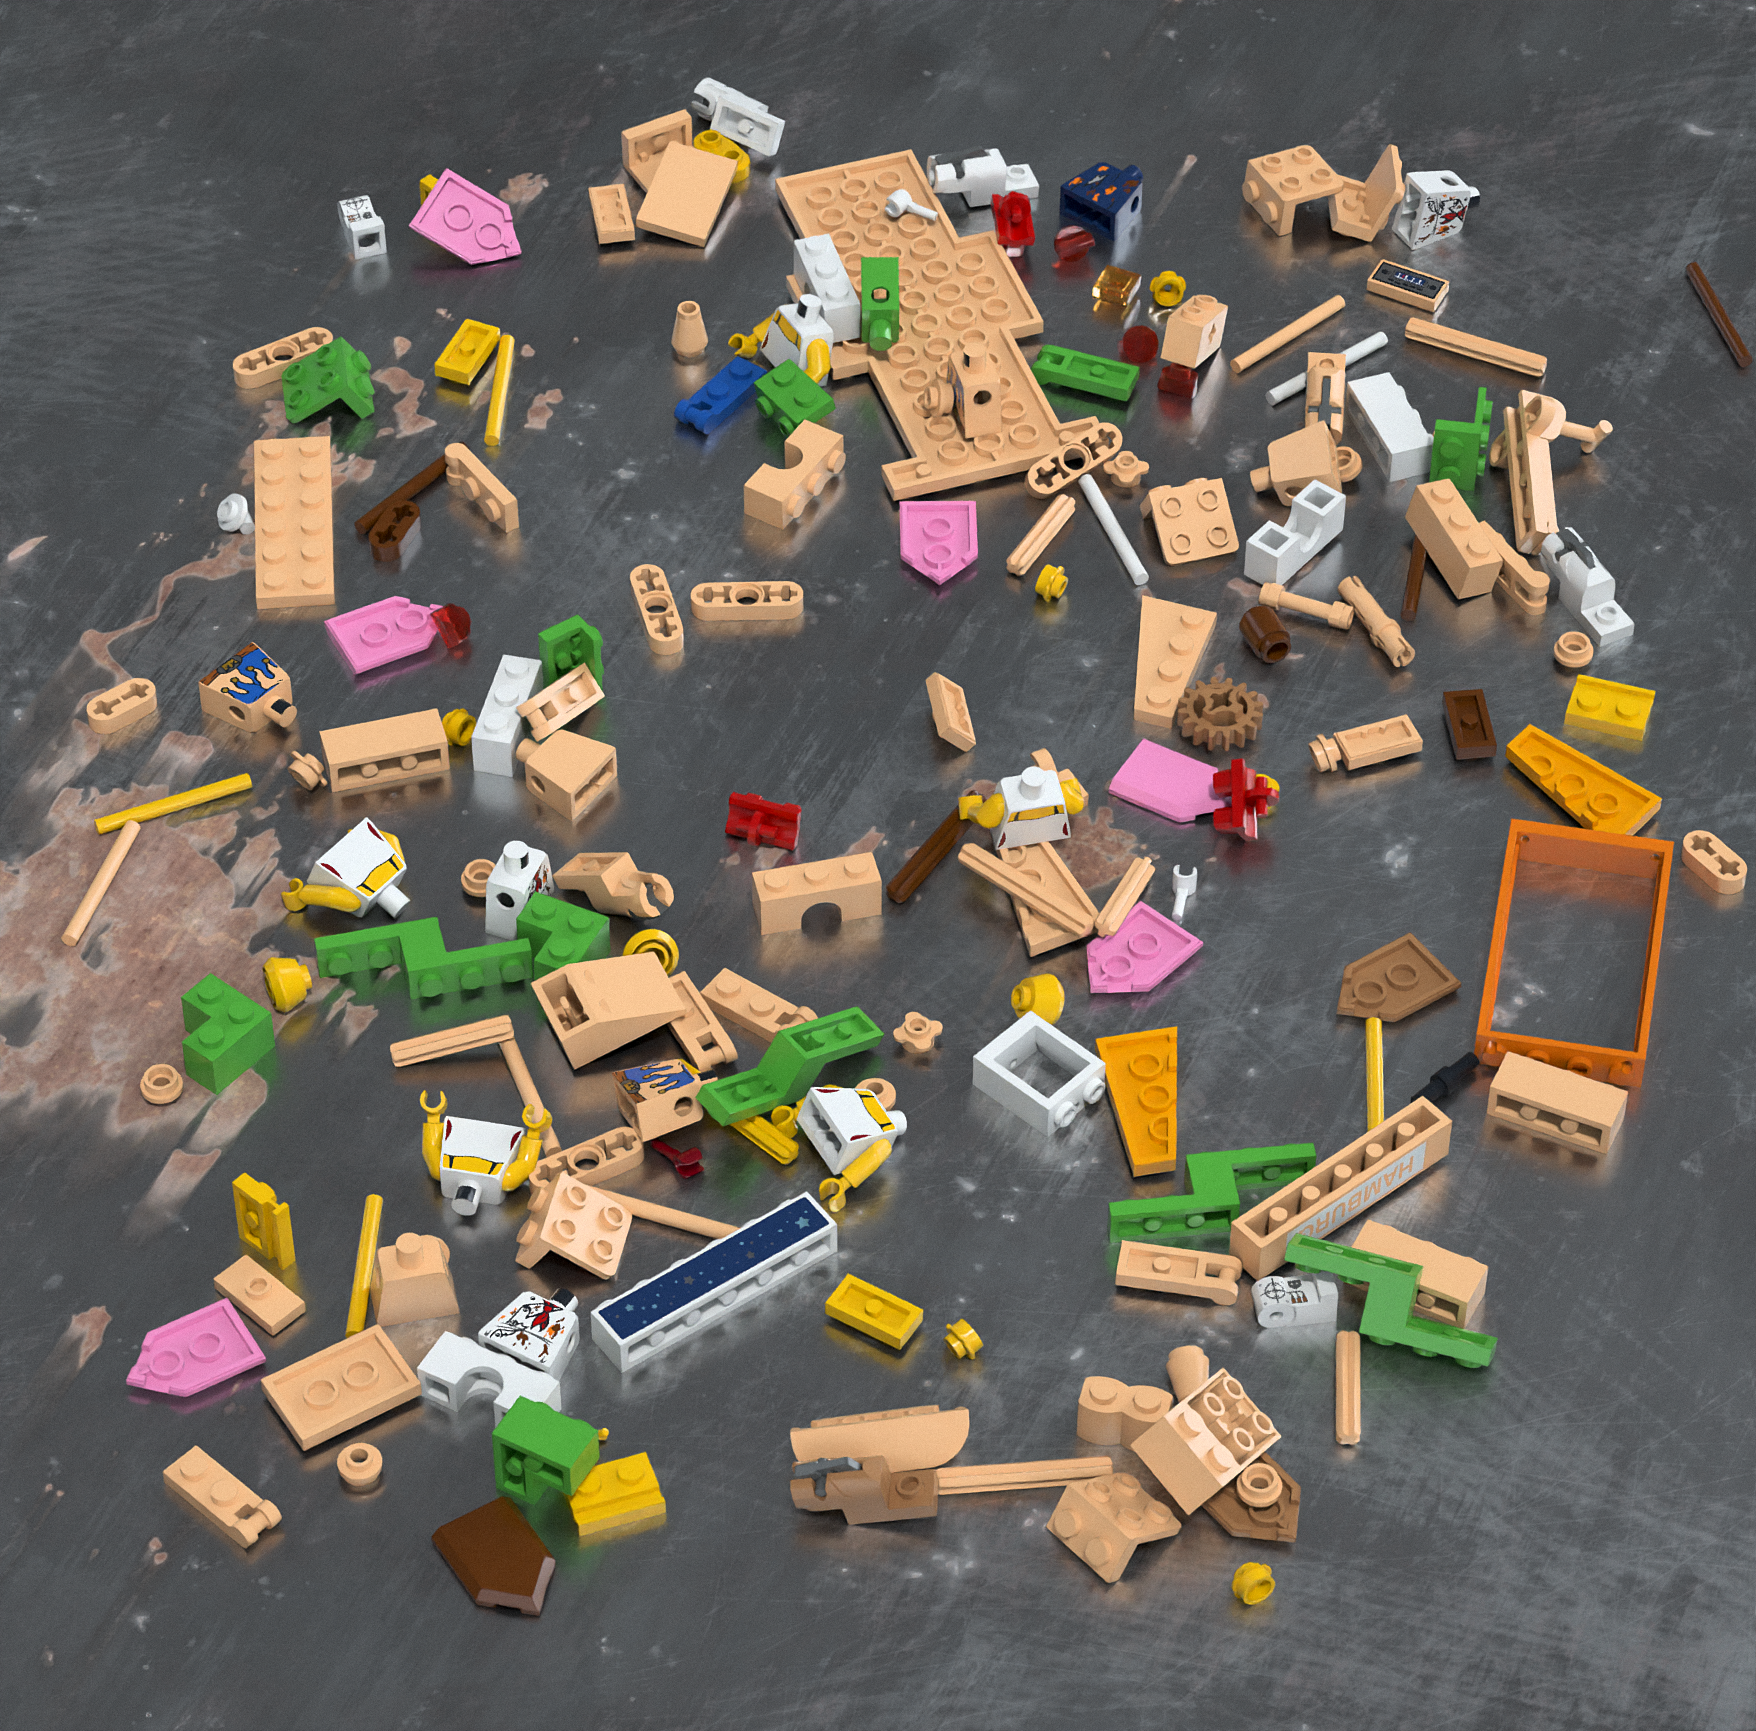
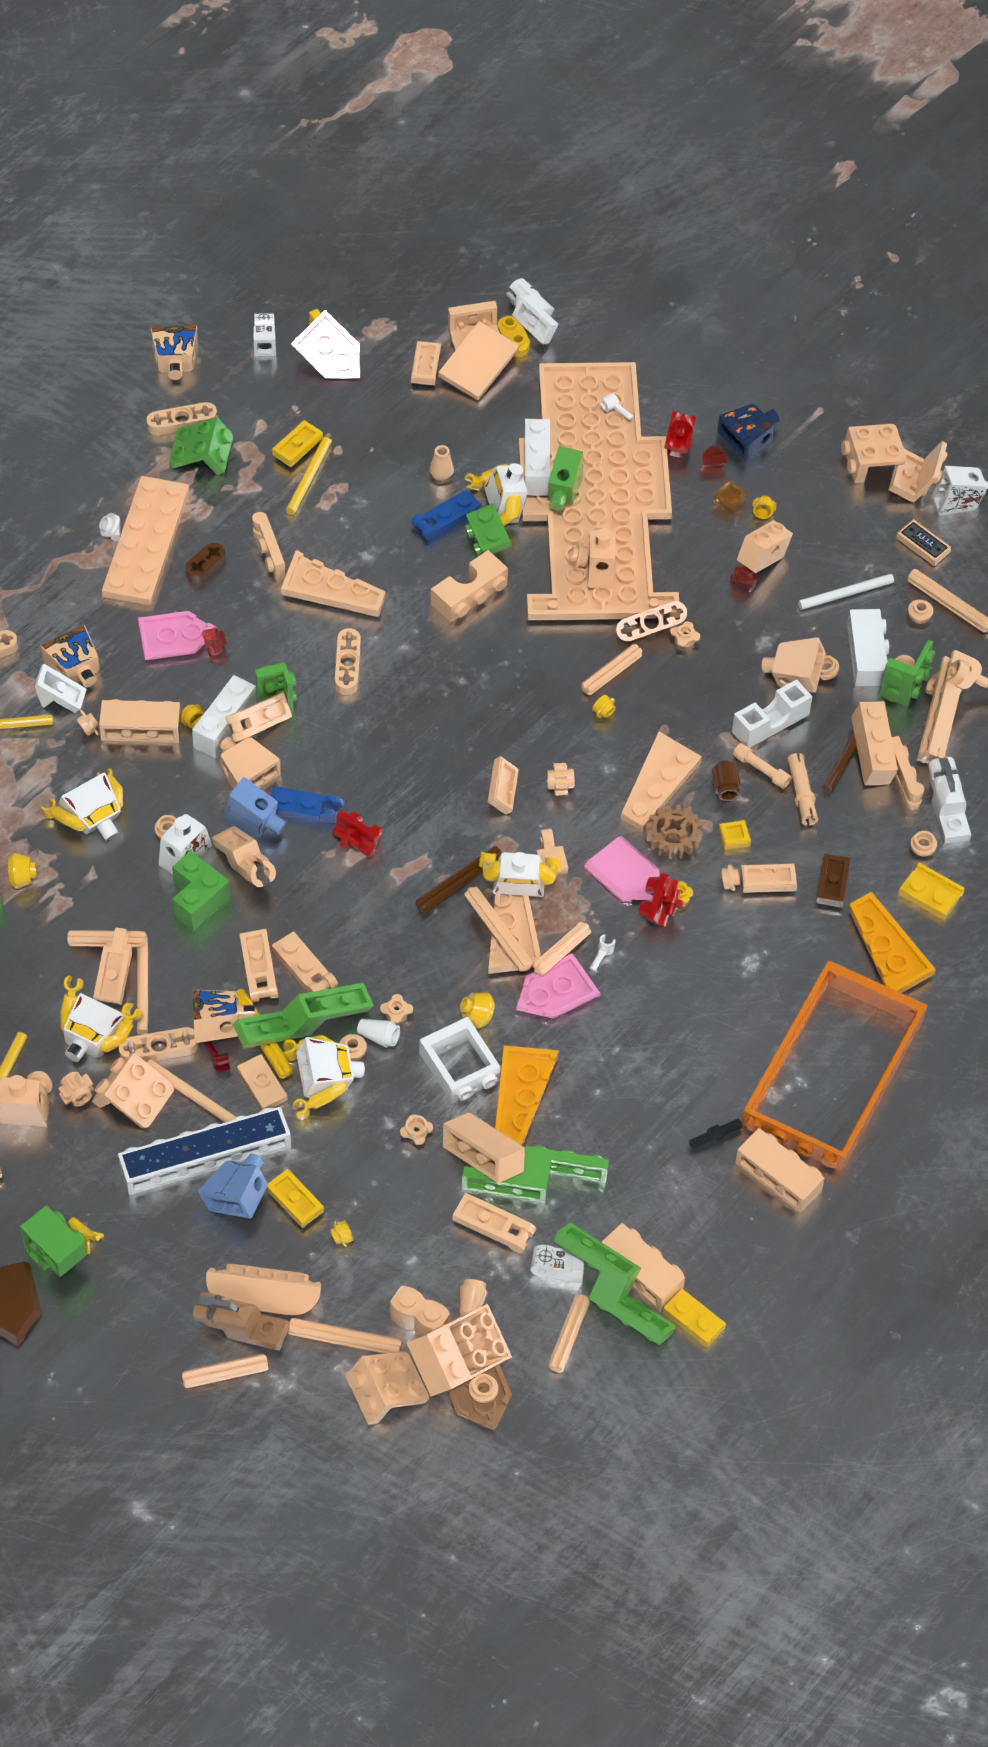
camera: 15 degrees right, 10 degrees up
bright green bracket [314,917,533,1000] -> none
reddish brown bar [354,442,469,534] -> none
white arch [417,1331,561,1428] -> none
white torso [478,1288,580,1381] -> none
light nougat slope [530,952,687,1070] -> none
yellow plate [563,1452,666,1537] -> none
yellow cone [622,929,679,977] -> none
light nougat beam [690,581,804,621] -> none
light nougat arch [752,852,882,935] -> none
bright pink tile [899,501,978,585] -> none
white plate [927,145,1039,207] -> none
bright green plate [1030,344,1140,401] -> none
white bar [1078,474,1149,585] -> none
clear red plate [1117,325,1159,363] -> none
light nougat bracket [1140,478,1239,566] -> none
light nougat brick [1229,1096,1452,1281] -> none
light nougat bar [1230,295,1345,373] -> none
yellow plate [1231,1562,1275,1605] -> none
light nougat plate [1304,352,1346,445] -> none
medium nougat tile [1337,932,1462,1022] -> none
yellow bar [1365,1017,1384,1132] -> none
light nougat beam [1681,830,1748,895] -> none
none -> white slope [35,664,86,713]
none -> light nougat gear [58,1072,94,1107]
none -> light nougat hinge [93,927,132,1005]
none -> torso [151,326,198,380]
none -> light nougat axle [182,1354,268,1388]
none -> medium blue torso [198,1154,267,1219]
none -> medium blue torso [224,777,287,837]
none -> light nougat plate [237,1054,288,1110]
none -> blue hinge [271,786,345,824]
none -> light nougat wing [281,550,386,617]
none -> white cone [357,1019,400,1048]
none -> light nougat plate [400,1115,433,1145]
none -> light nougat brick [443,1112,525,1183]
none -> light nougat gear [547,763,575,796]
none -> yellow plate [663,1289,726,1348]
none -> yellow tile [719,820,751,851]
none -> light nougat plate [908,600,933,624]

